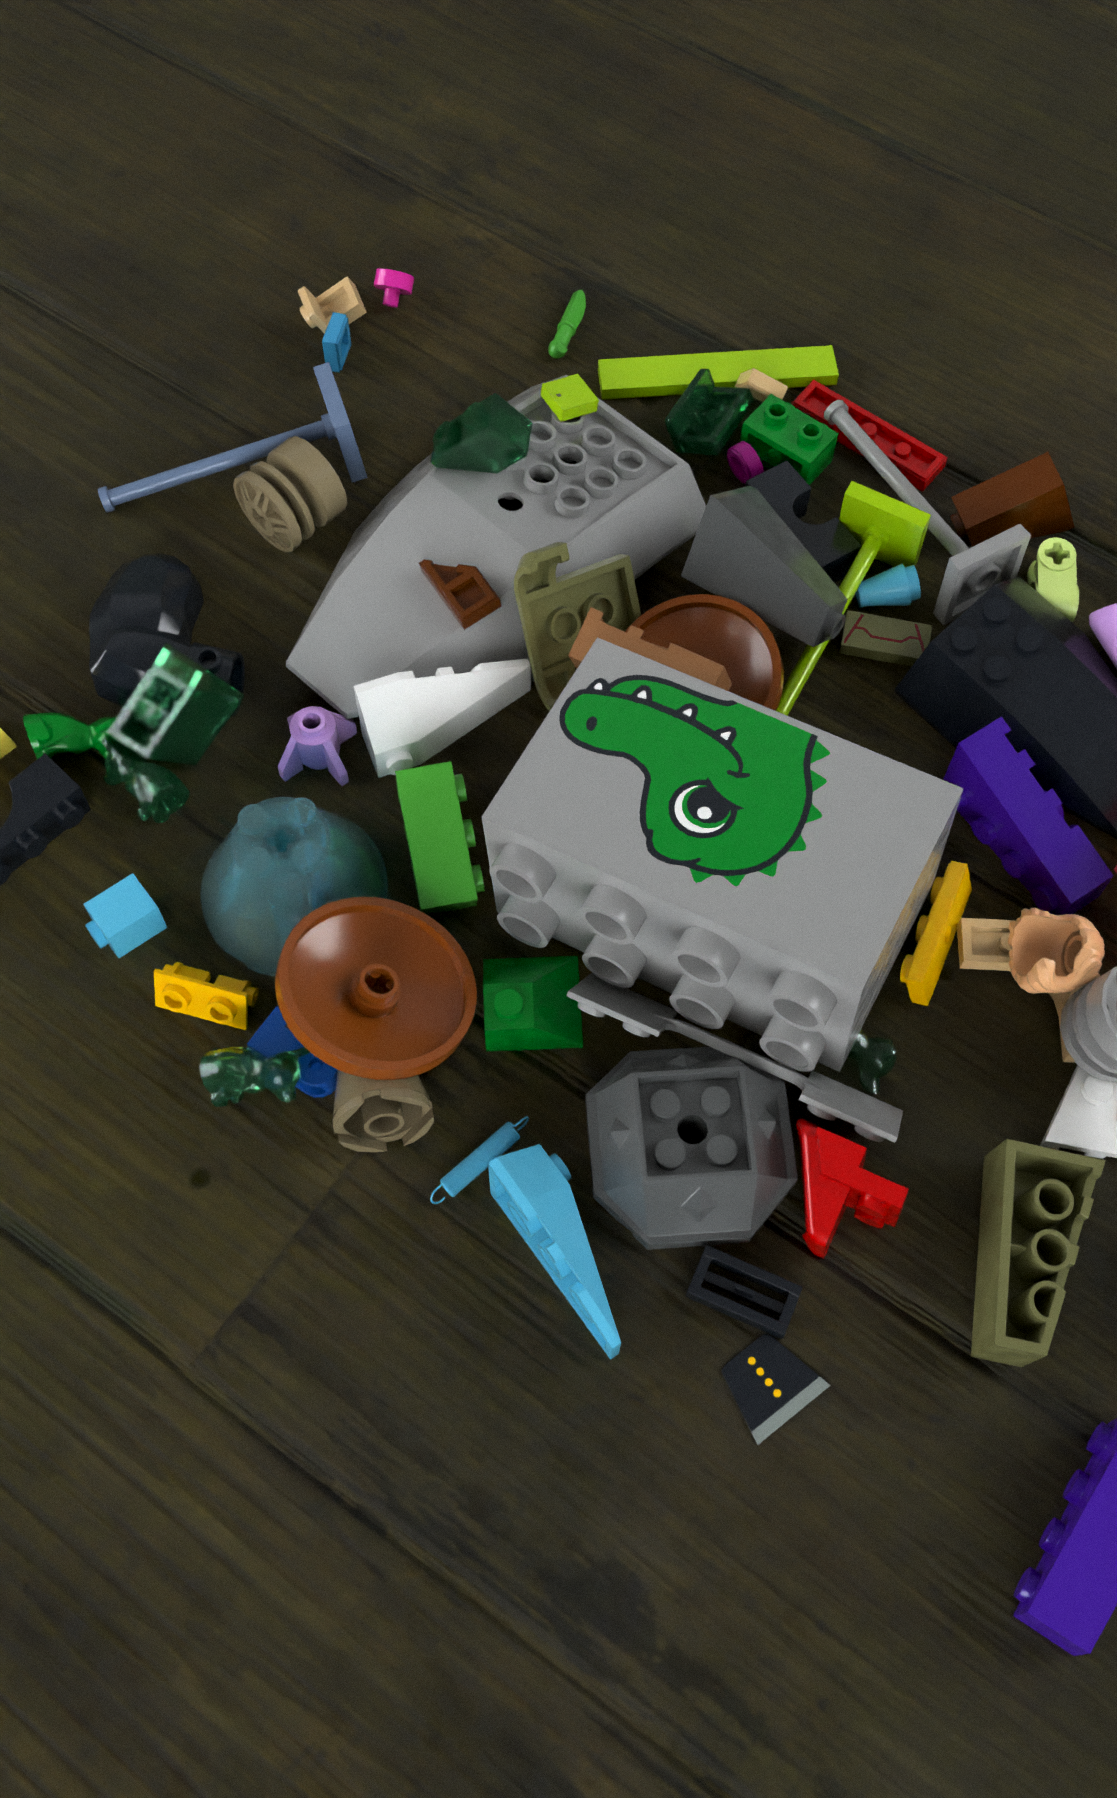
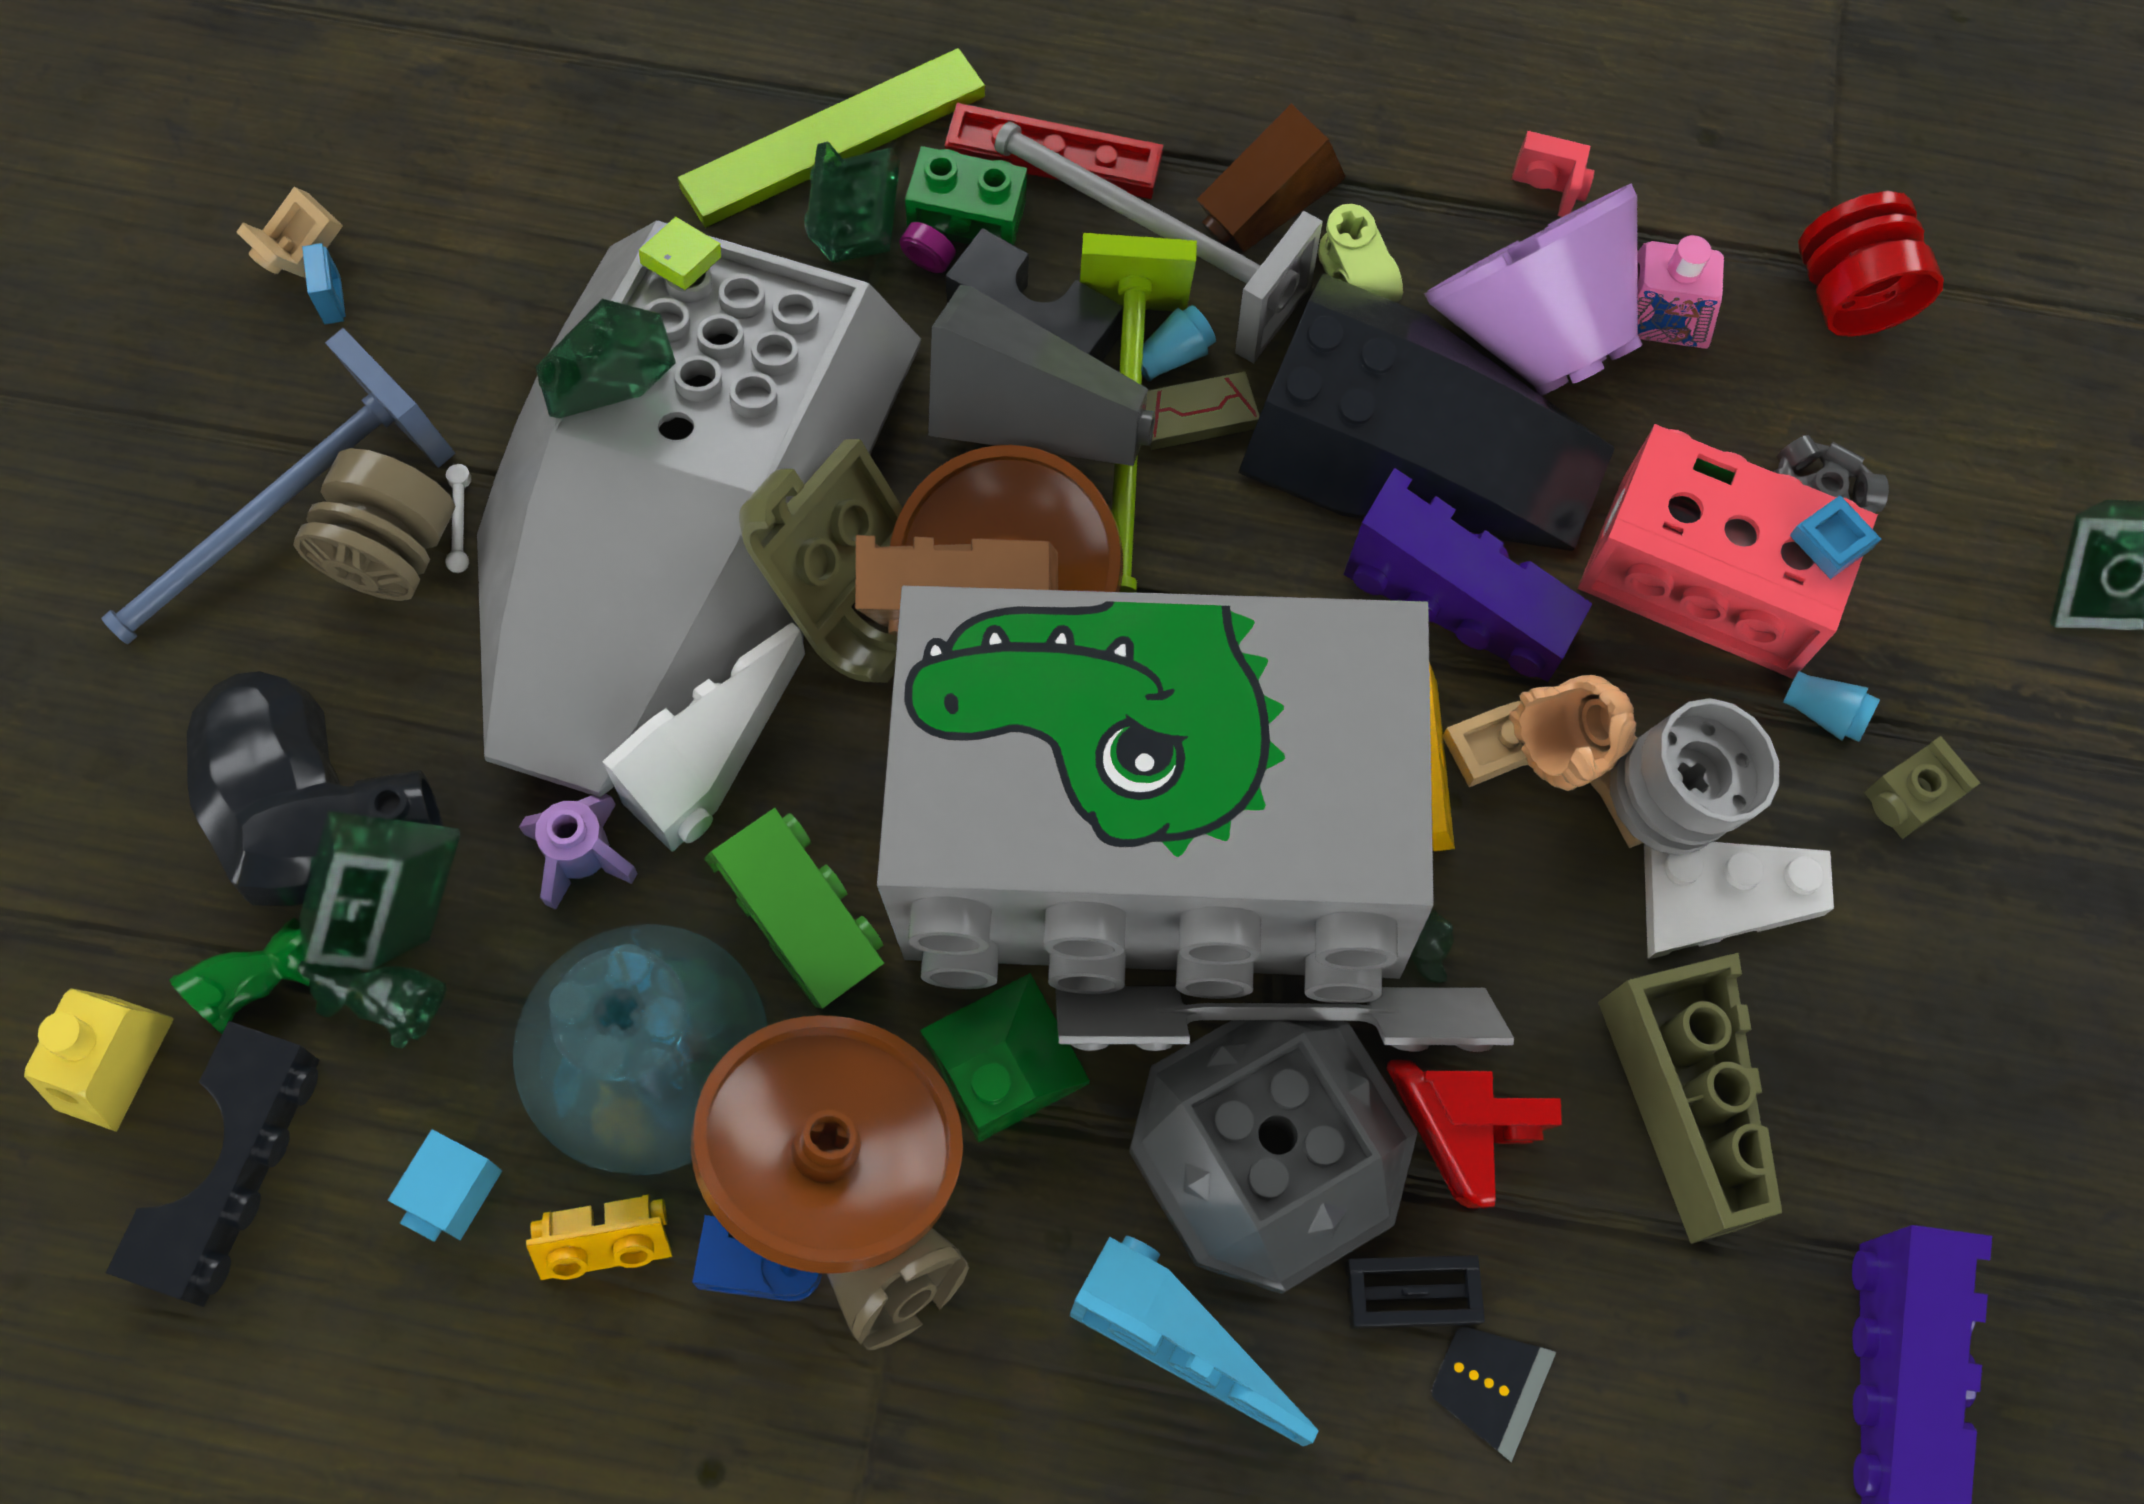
camera: 30 degrees left, 5 degrees up
clear green animal [199,1046,311,1107] -> none
dark pink tile [374,268,414,308] -> none
reddish brown tile [419,559,502,630] -> none
medium azure piece [430,1116,529,1204] -> none
bright green piece [548,290,586,359] -> none
tan tile [735,368,788,403] -> none
none -> white hinge [445,464,471,573]

